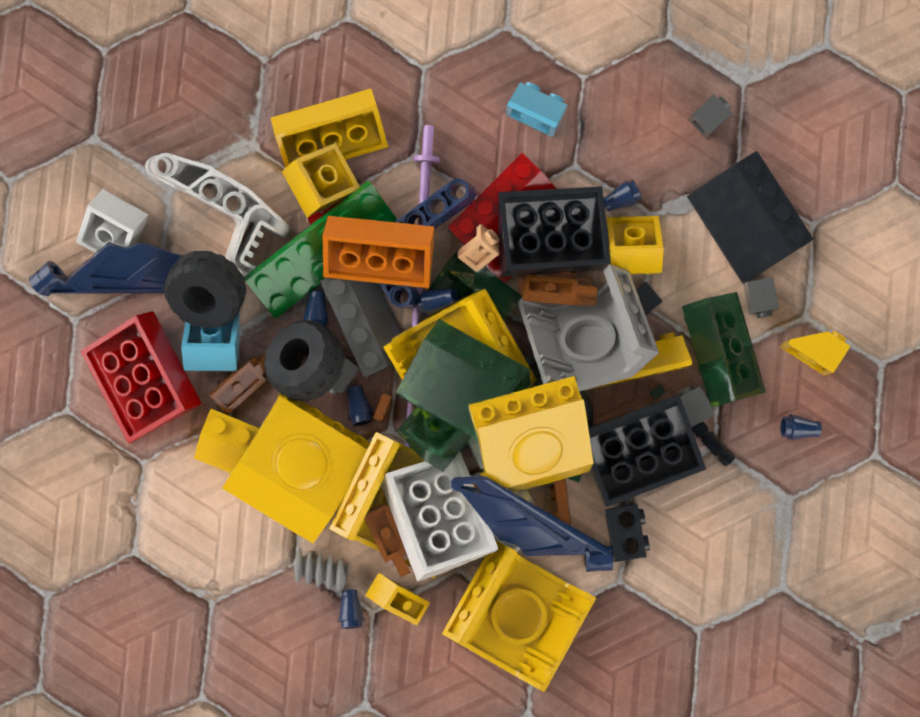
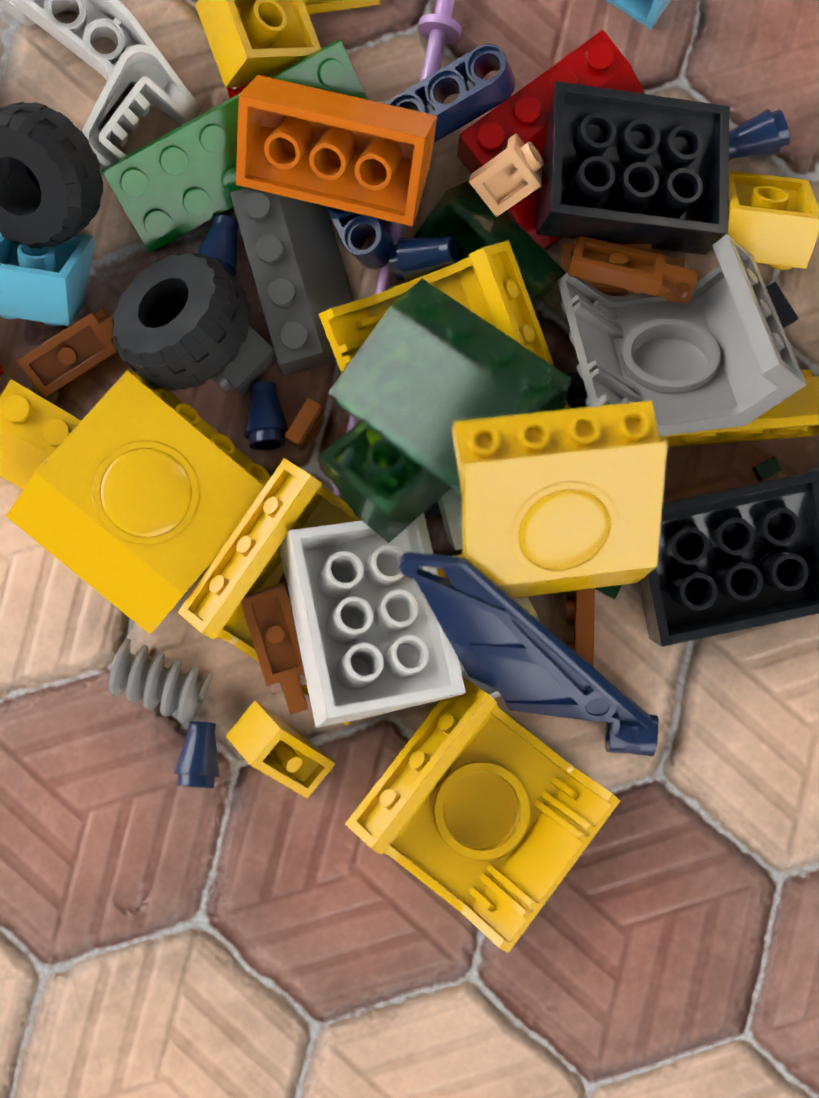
camera: 10 degrees right, 0 degrees up
black brick [604,504,650,562] -> none

